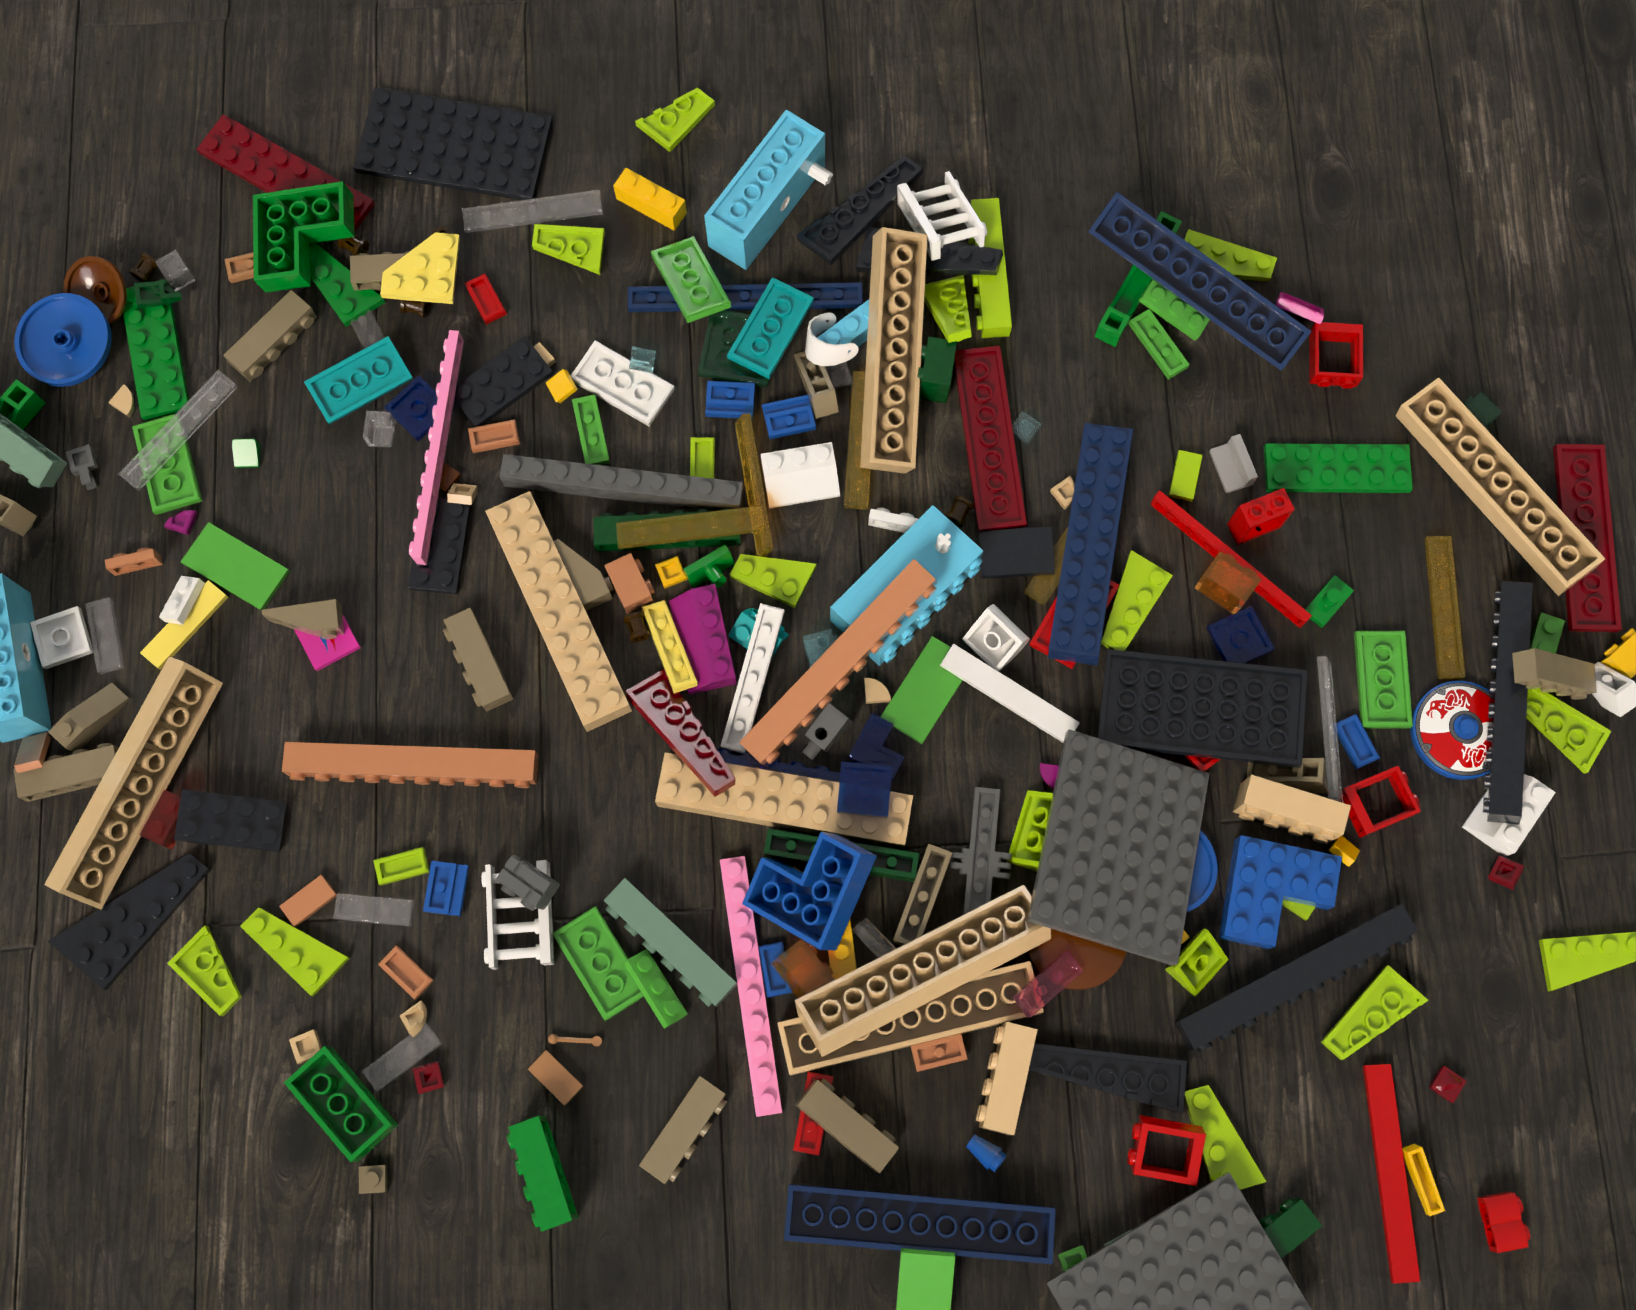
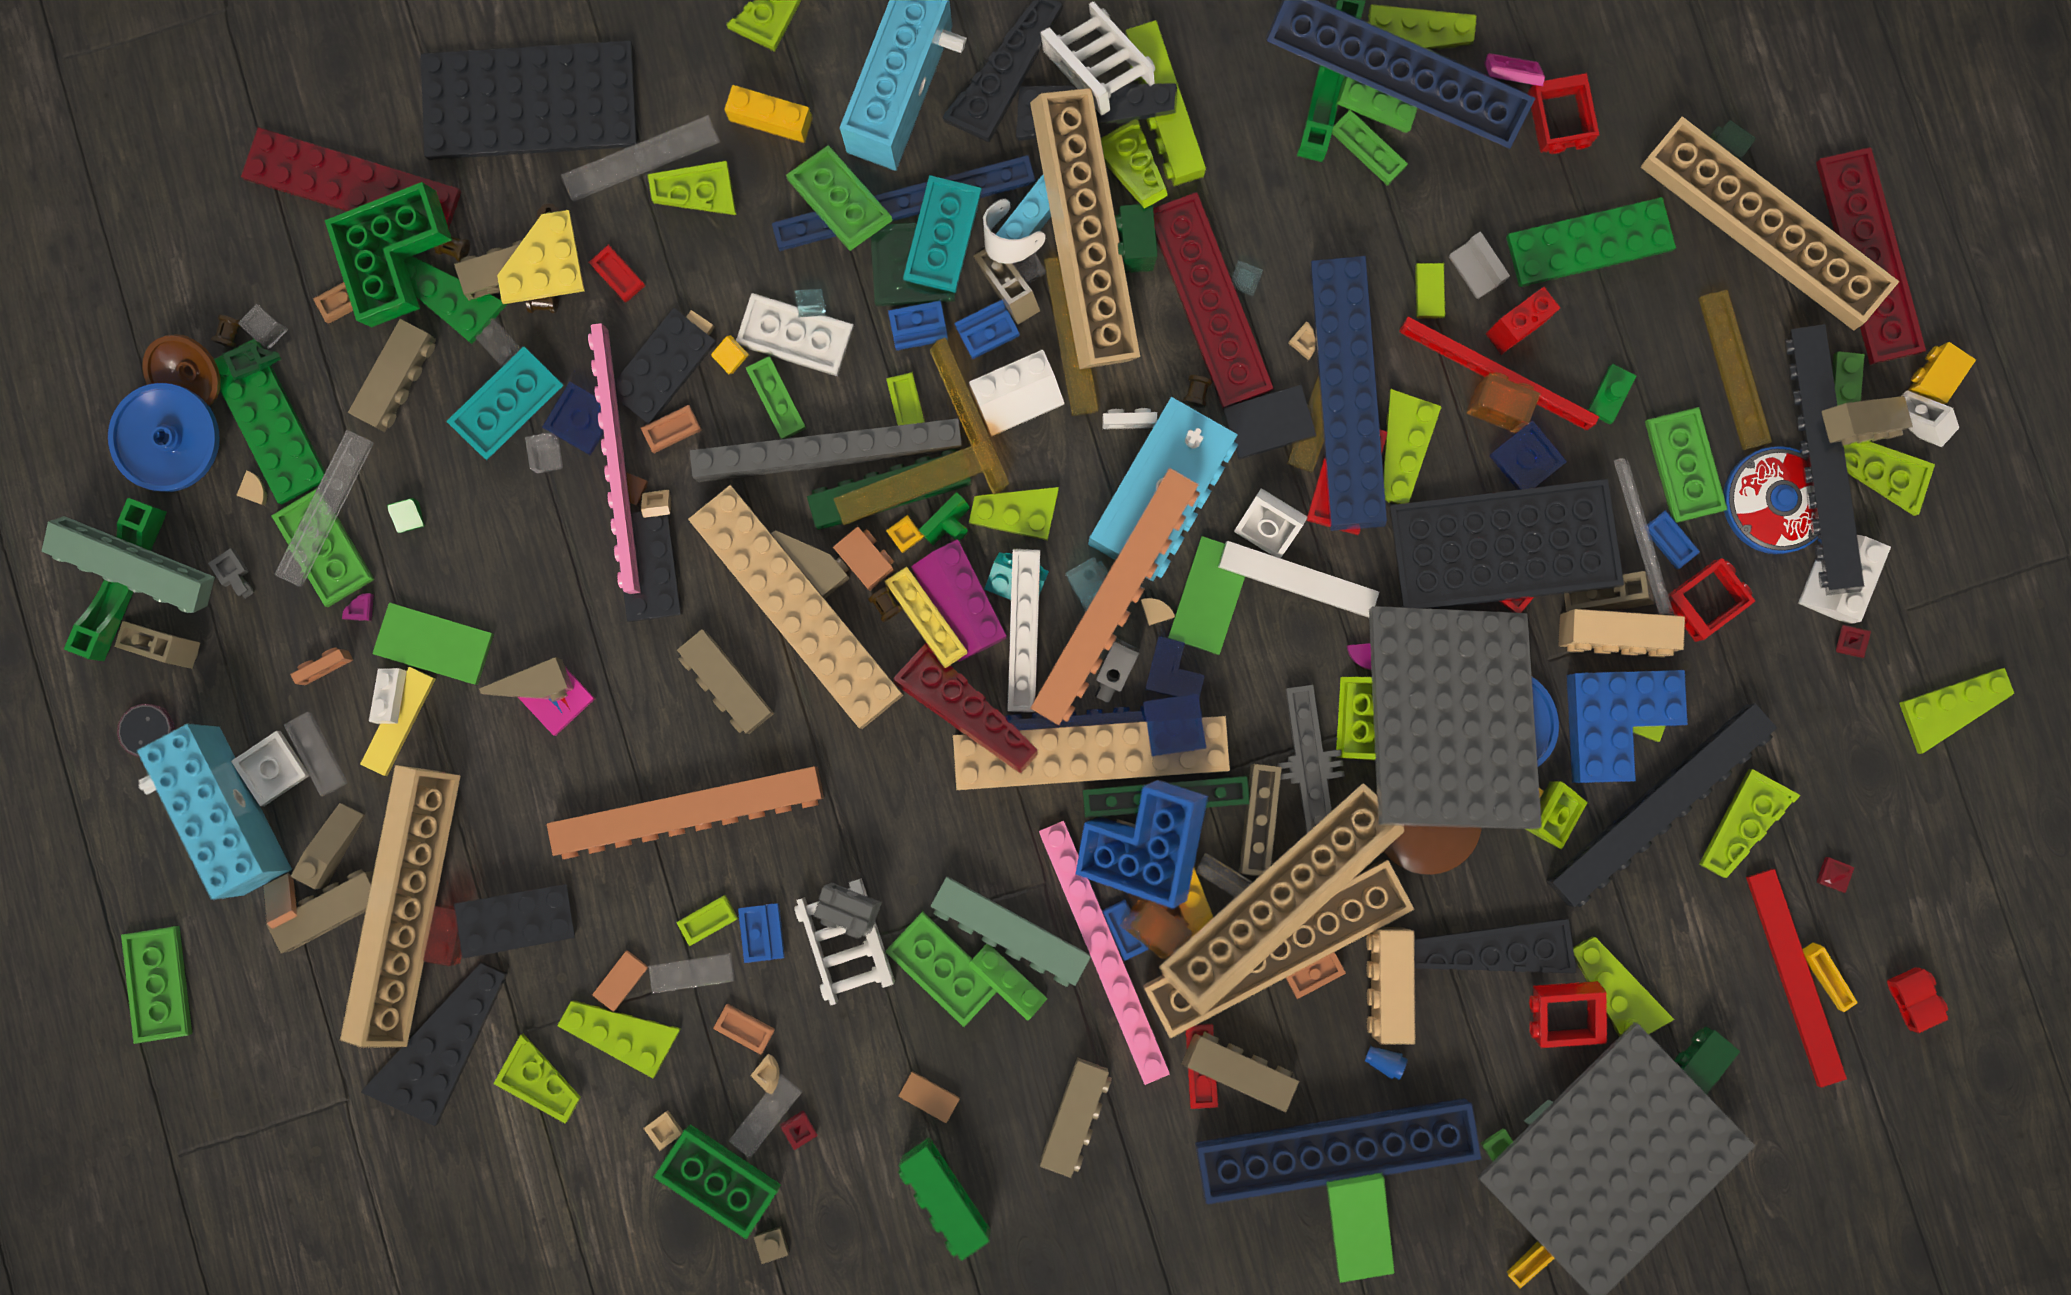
camera: 15 degrees left, 10 degrees up
medium nougat hinge [548,1034,602,1047] -> none
clear pink tile [1012,951,1083,1018] -> none
yellow tile [1329,836,1360,866] -> none

